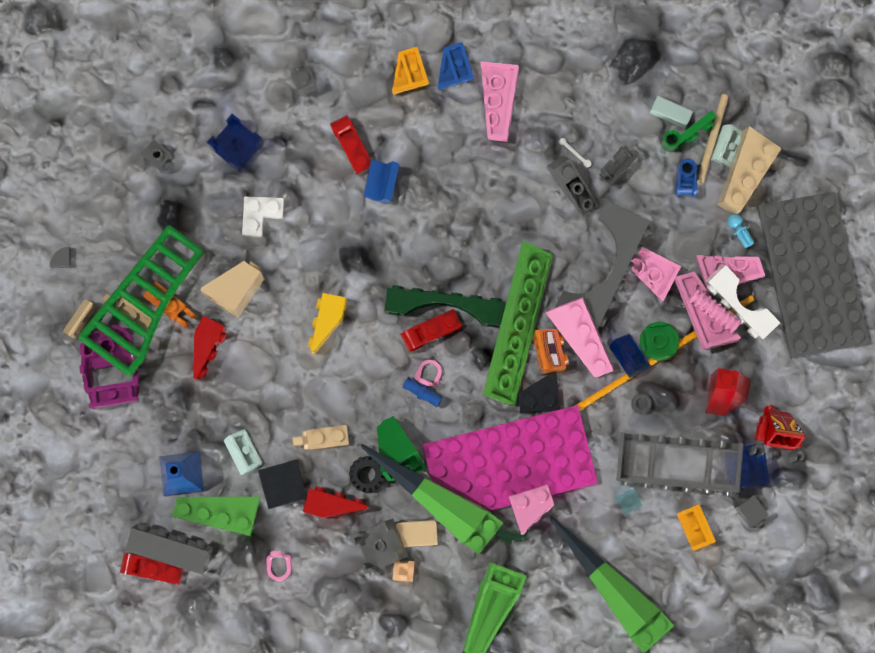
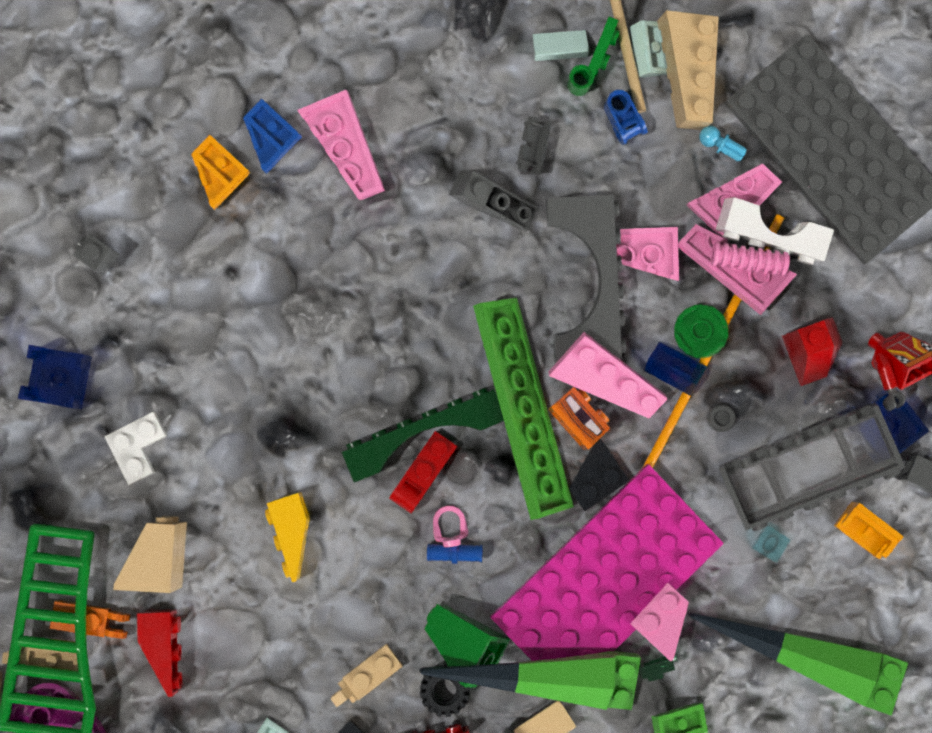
camera: 30 degrees left, 5 degrees up
red plate [330,115,371,175] -> none
blue panel [363,160,399,204] -> none
white hinge [559,138,591,168] -> none

